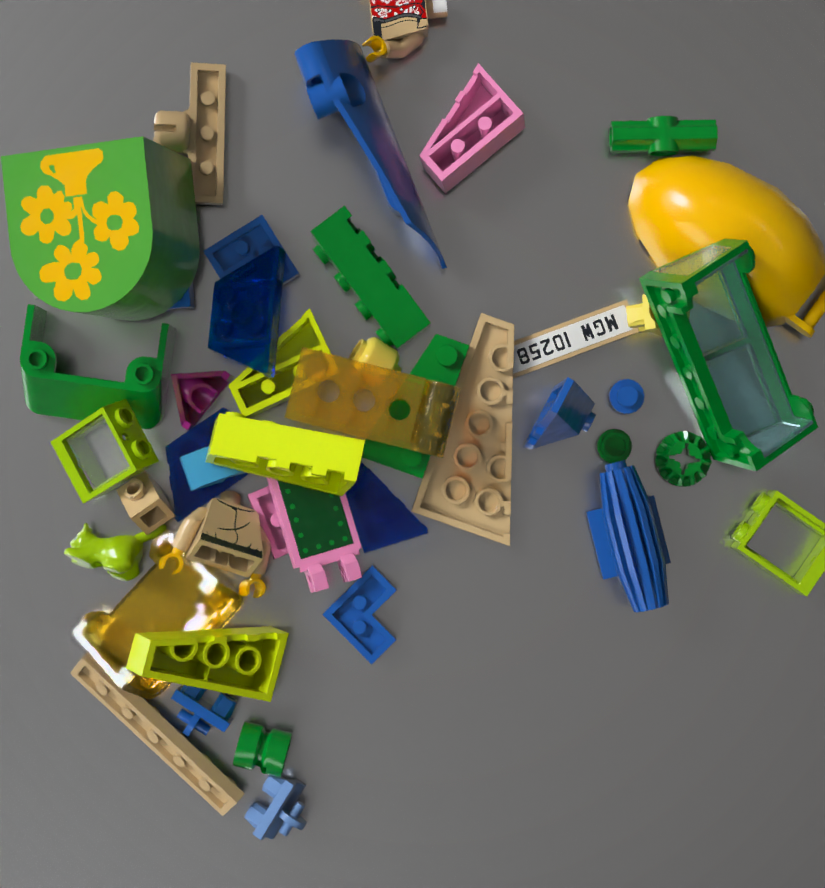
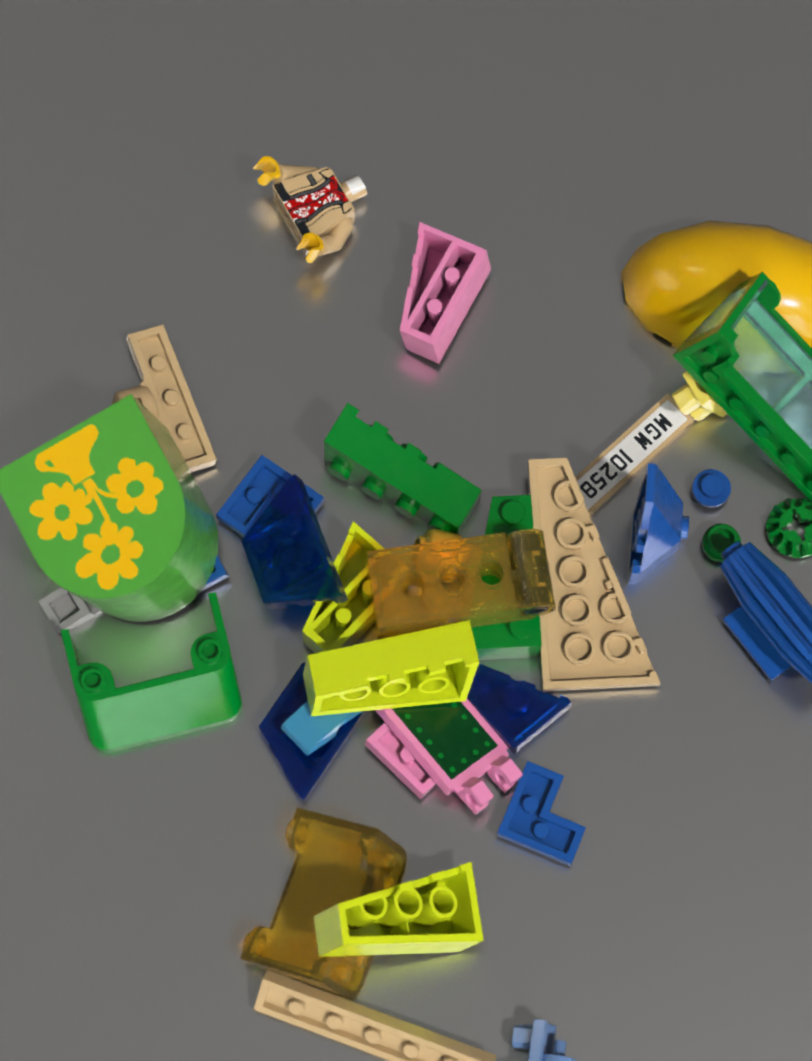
camera: 20 degrees left, 15 degrees down
lime window [51,399,159,504] -> none
lime animal [64,523,167,581] -> none
tan brick [116,471,176,535] -> none
tan torso [159,490,271,598] -> none
magenta slope [171,371,234,431] -> none
blue hips [171,685,238,737] -> none
green wheel [233,721,292,778] -> none
blue panel [294,39,447,269] -> none
green piece [609,116,718,157] -> none

